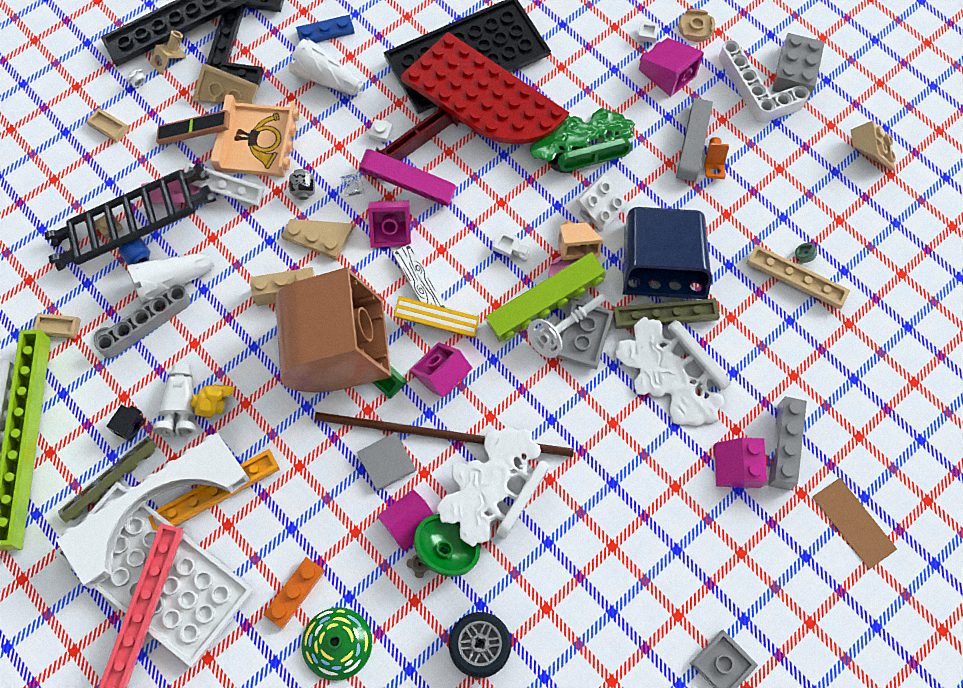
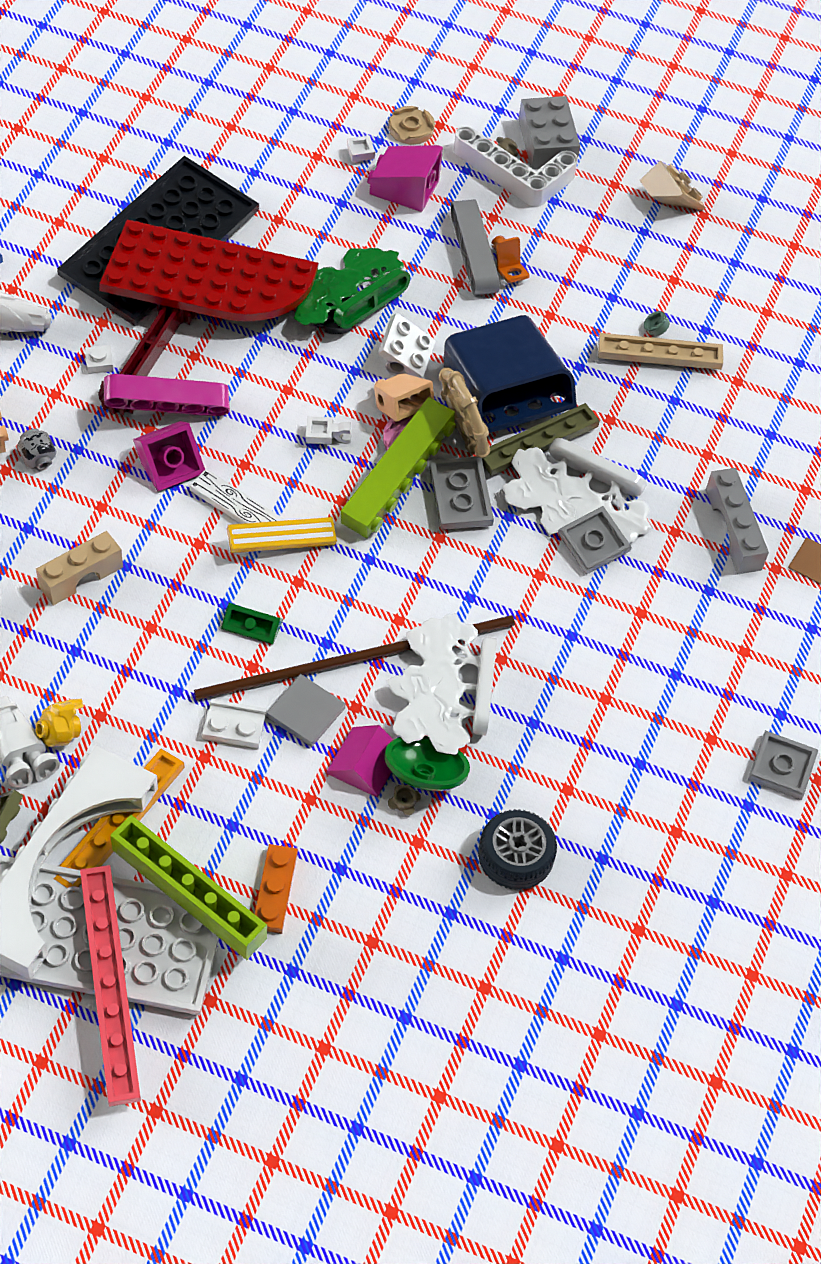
camera: 30 degrees left, 10 degrees down
nougat brick [275,267,392,392] -> none
tan wing [281,219,354,260] -> none
green dish [301,607,373,681] -> none
clear plate [340,173,364,197] -> none
dark pink slope [409,342,473,397] -> none
white dish [527,293,606,358] -> none
dark pink slope [714,438,767,488] -> none
none -> lime brick [110,815,267,960]
none -> white plate [202,699,267,749]
none -> tan plate [439,368,490,458]
none -> dark tan plate [496,137,518,157]
none -> light grey tile [558,506,632,575]

